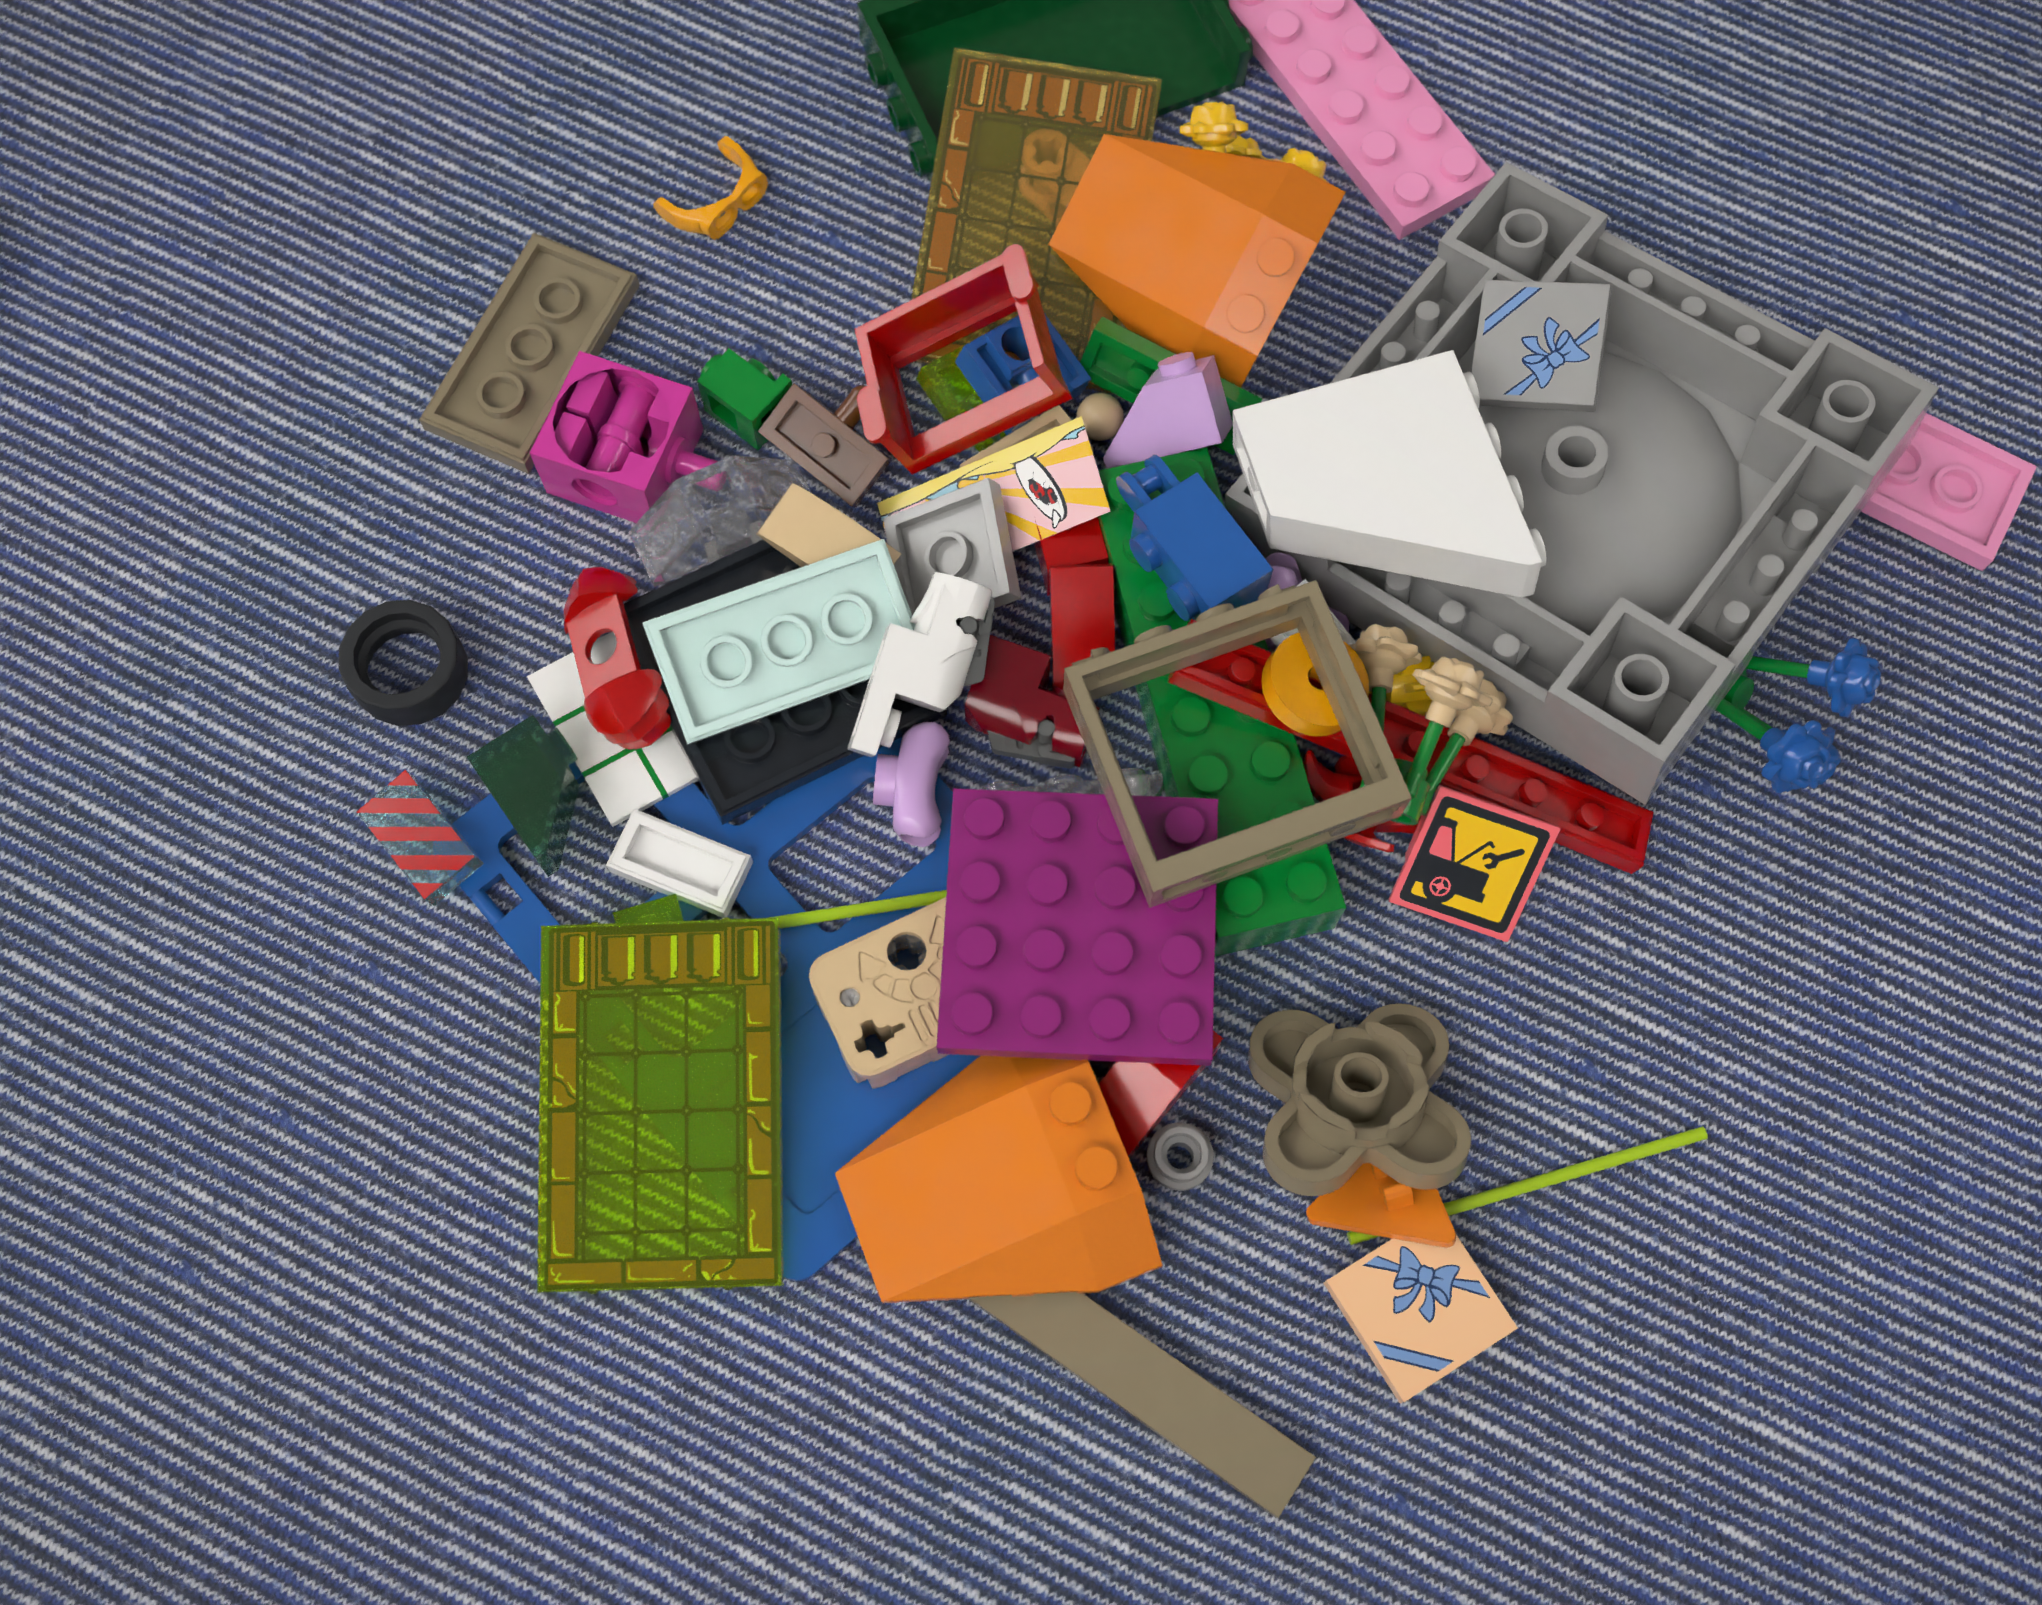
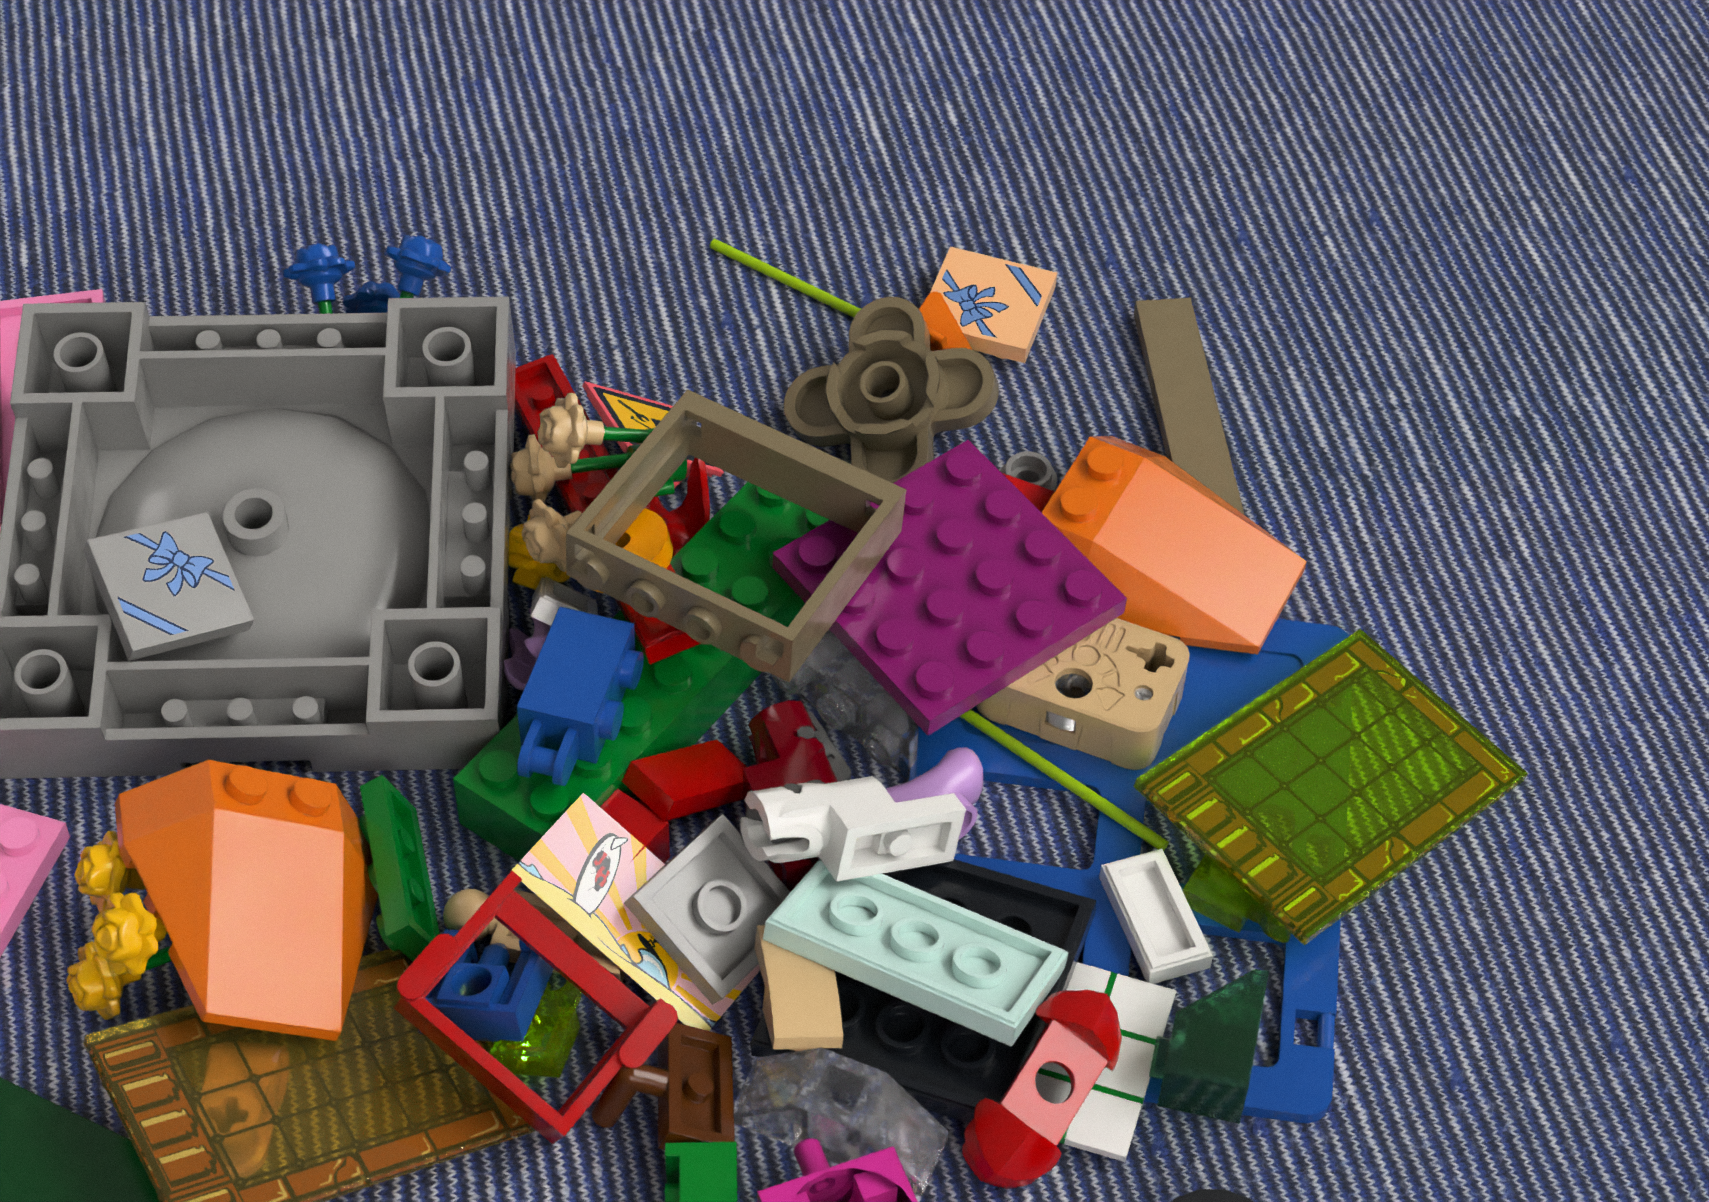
camera: 130 degrees left, 20 degrees down
tile [356,770,484,906] -> none
lavender slope [1103,352,1233,469] -> none
white slope [1233,350,1547,598] -> none

